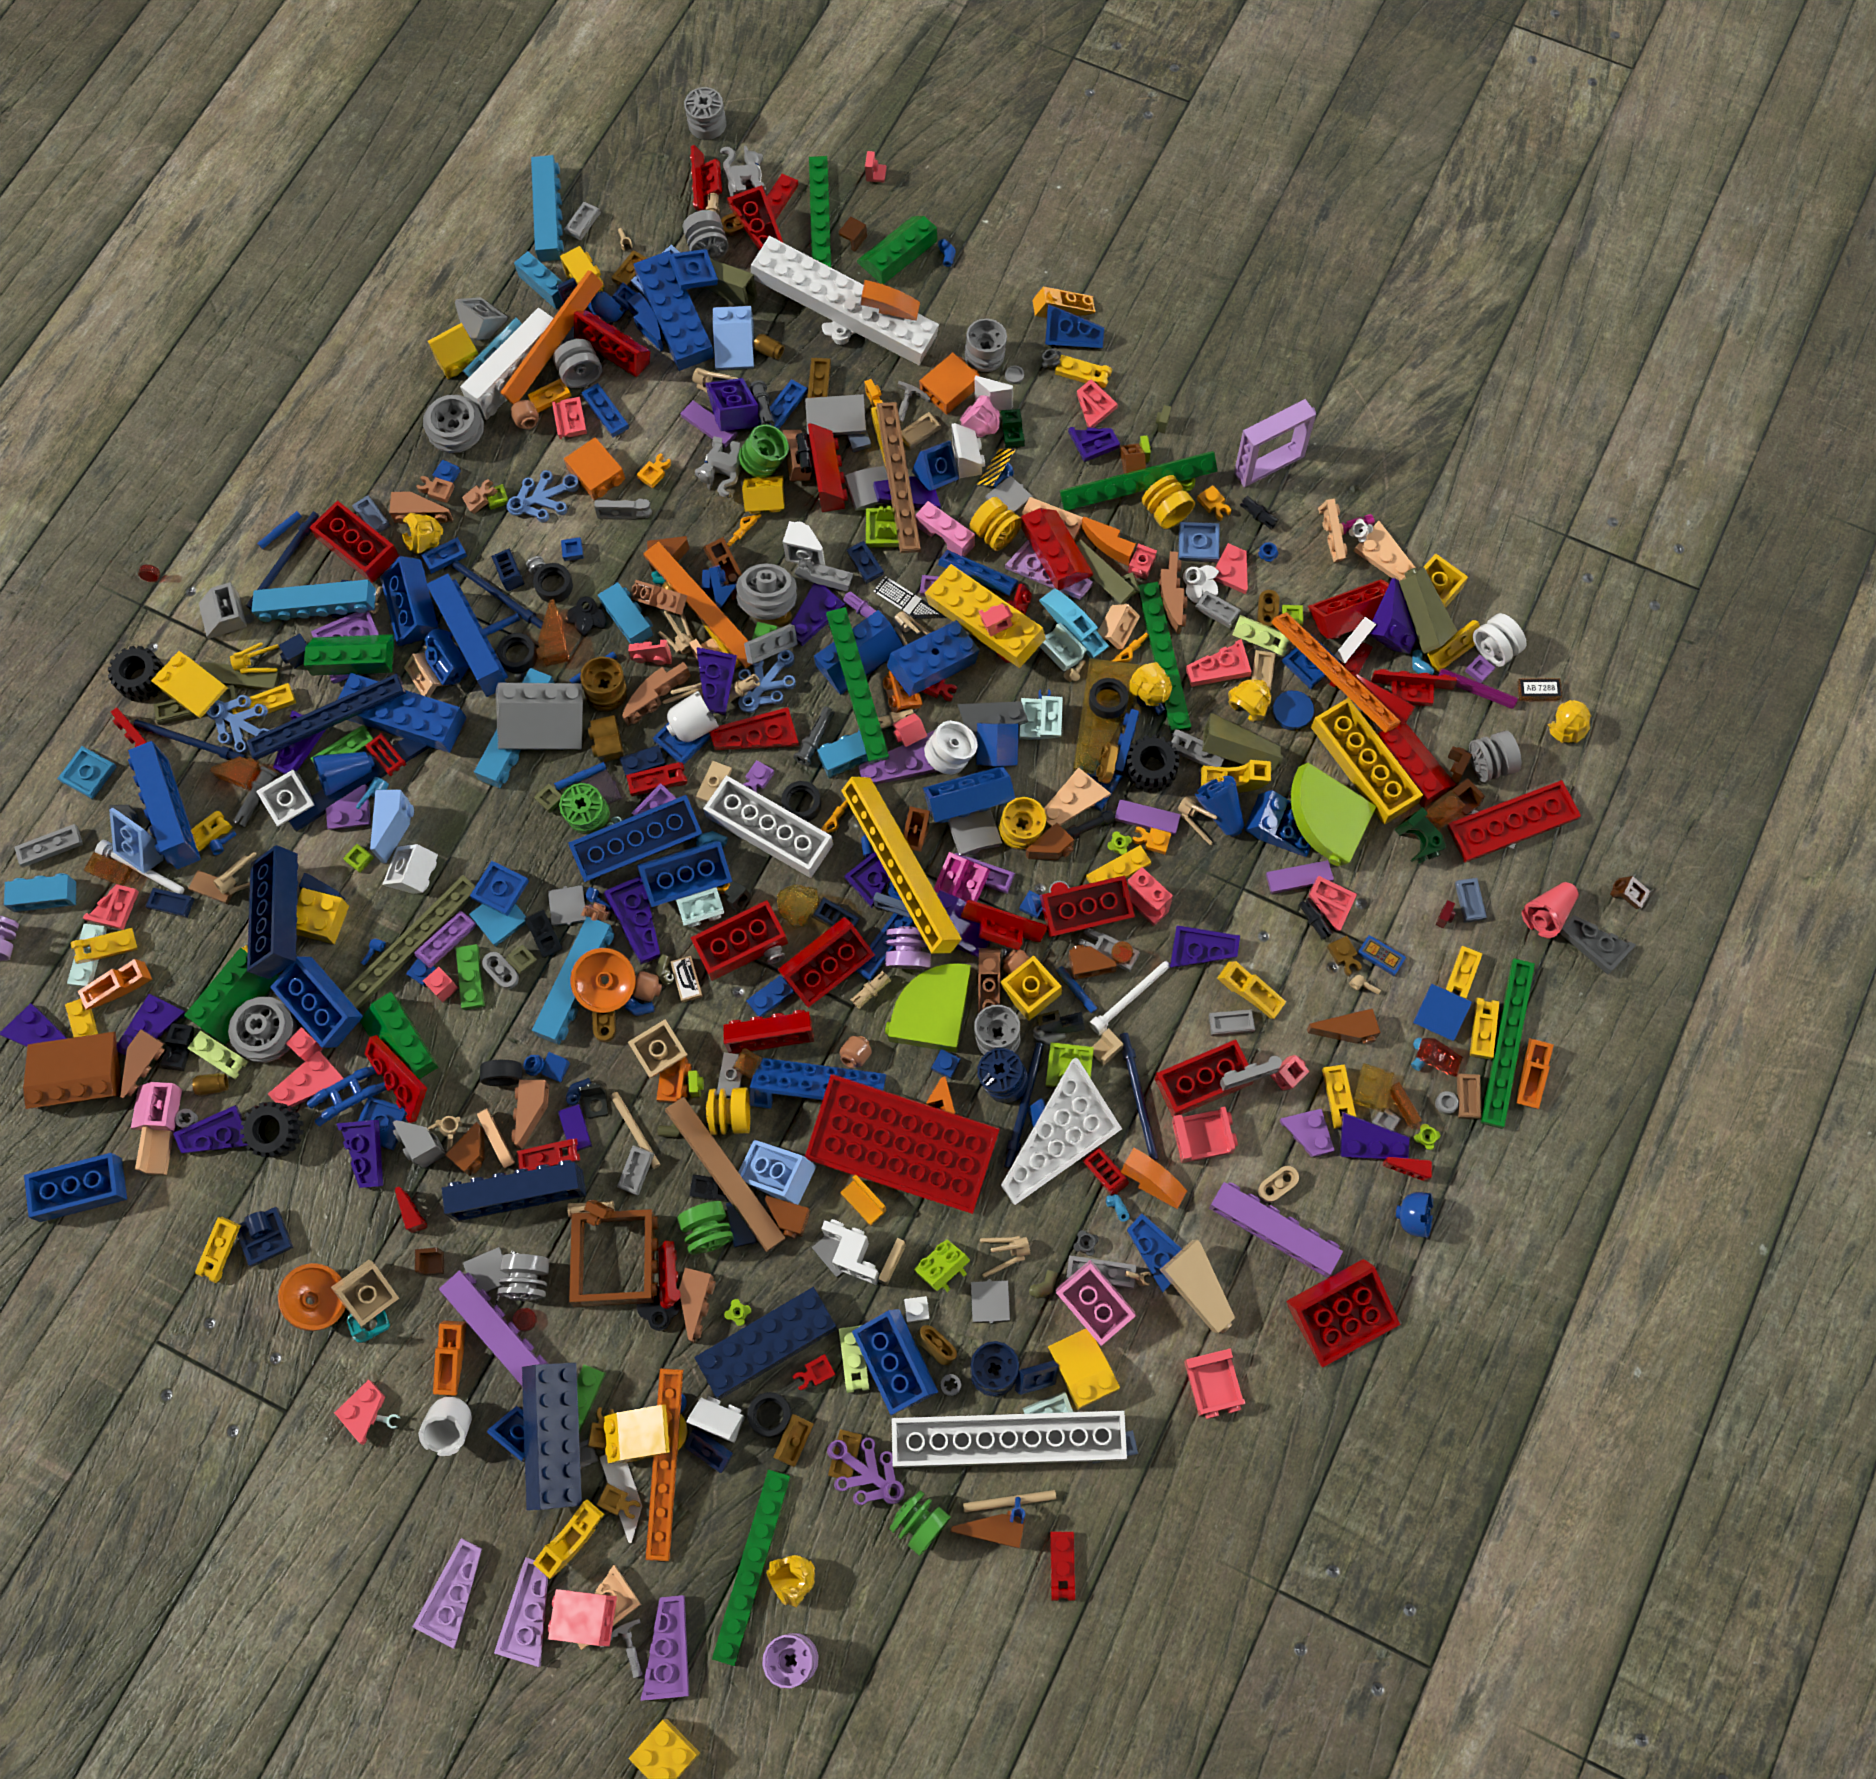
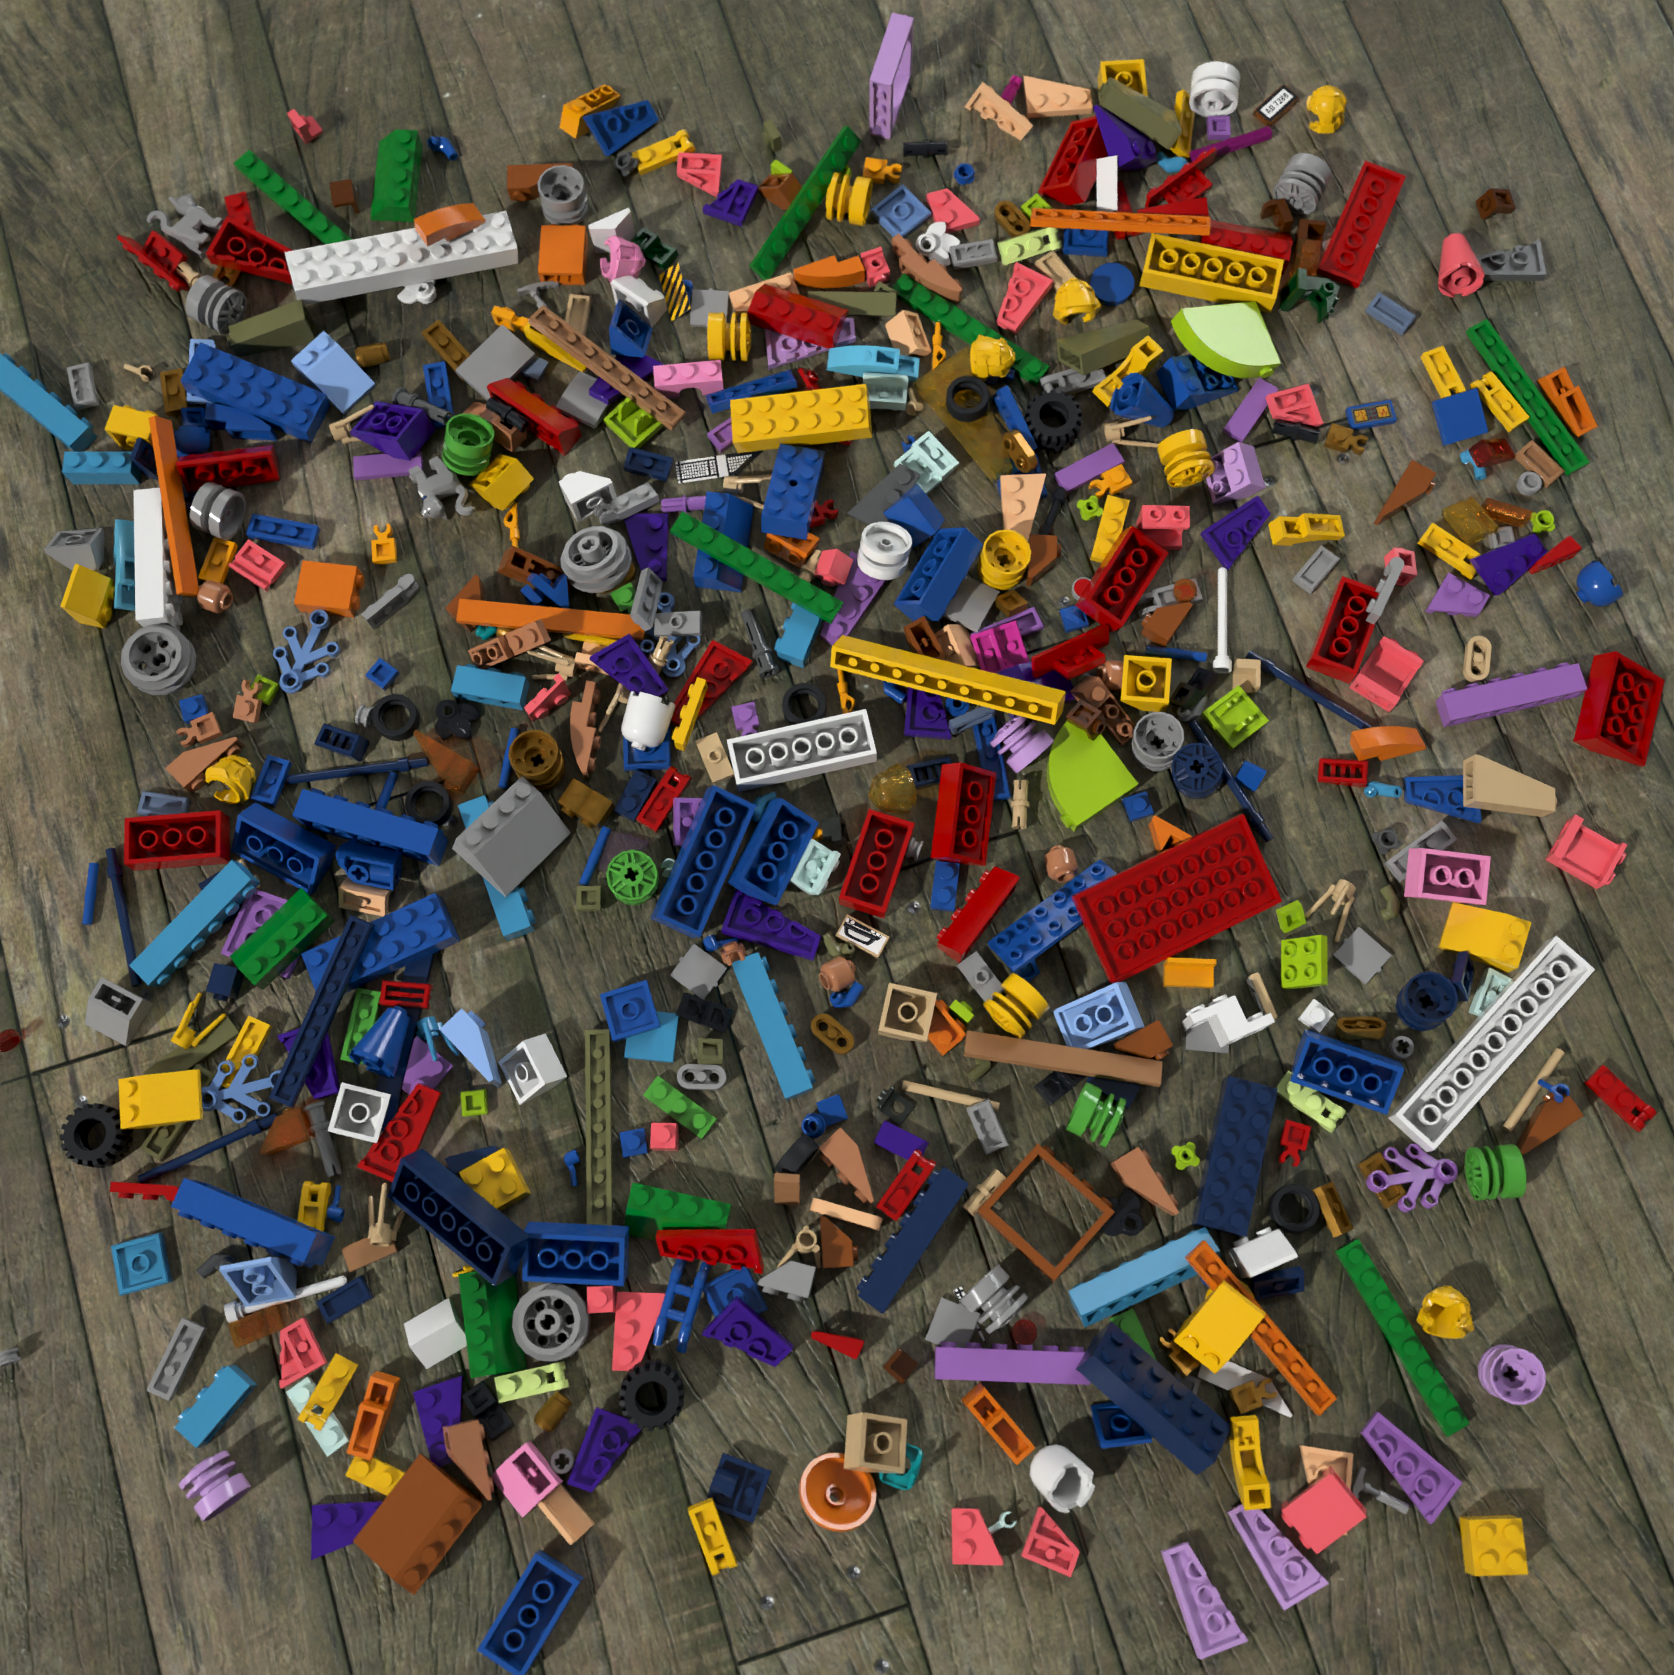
camera: 45 degrees left, 5 degrees up
medium lavender tile [414,911,476,968] -> none
dark blue arm [566,1078,592,1105] -> none
orange dish [570,948,636,1013] -> none
dark orange tile [584,1200,614,1226] -> none
red plate [658,1241,681,1309] -> none
blue plate [669,249,718,290] -> none
light grey wheel [684,87,726,140] -> none
clear orange plate [732,1048,763,1078] -> none
coral brick [979,603,1013,637] -> none
white wing [1001,1058,1122,1205] -> none
light grey piece [1005,365,1024,384] -> none
tan hand [1125,1271,1151,1286] -> none
white plate [1349,519,1373,542] -> none
tan hand [1349,975,1381,995] -> none
dark red plate [1435,900,1456,928] -> none
none -> red wing [356,1083,443,1182]
none -> white slope [404,1298,467,1369]
none -> dark orange slope [507,163,574,202]
none -> light grey plate [654,611,702,638]
none -> yellow plate [672,677,708,751]
none -> medium nougat tile [774,1173,800,1206]
none -> light nougat panel [934,624,980,668]
none -> pearl gold plate [994,589,1028,618]
none -> coral wing [1021,1506,1080,1577]
none -> reddish brown bracket [1066,699,1107,741]
none -> dark azure brick [1068,1227,1221,1327]
none -> yellow wheel [1157,429,1215,488]
none -> lavender slope [1206,442,1266,504]
none -> lime plate [1276,900,1306,933]

